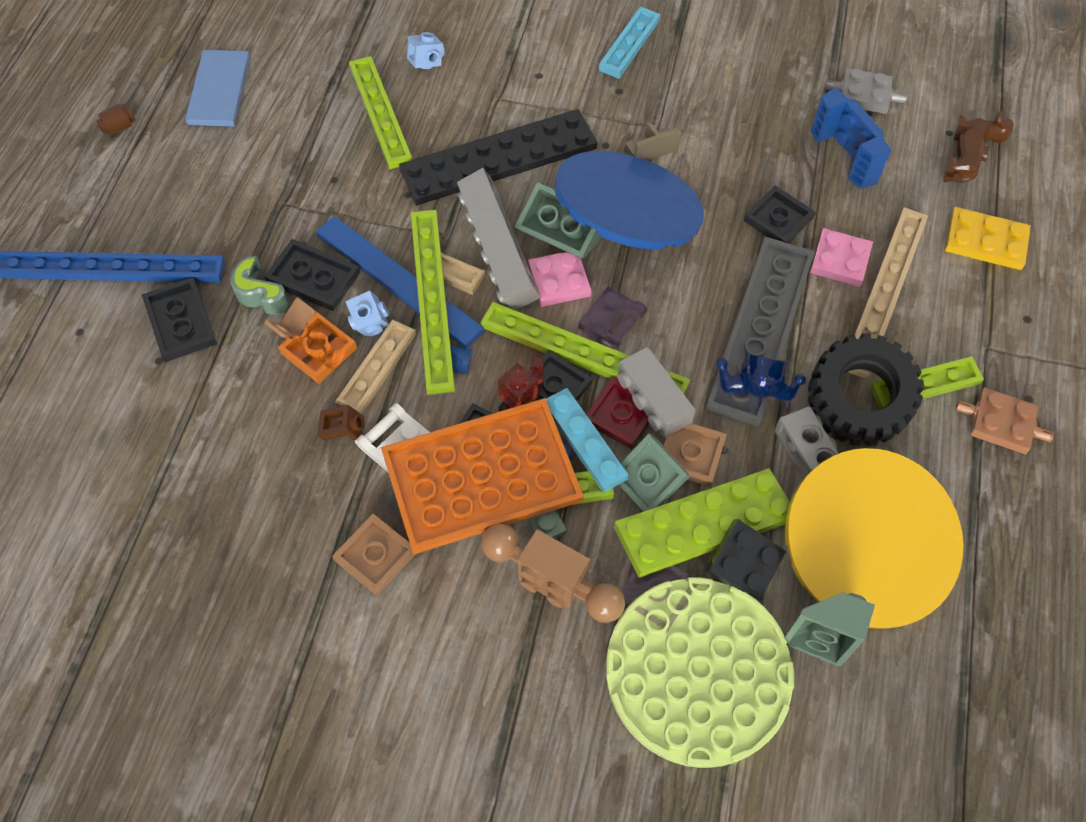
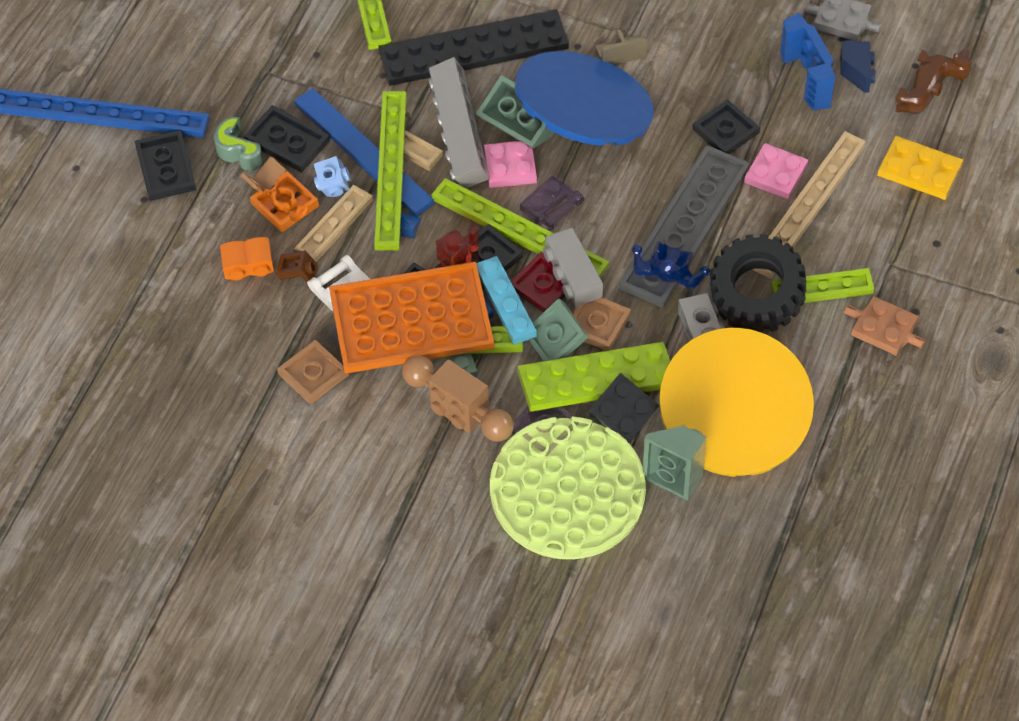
camera: 10 degrees right, 5 degrees down
none -> orange brick [220,237,274,280]
none -> dark blue slope [840,41,875,93]

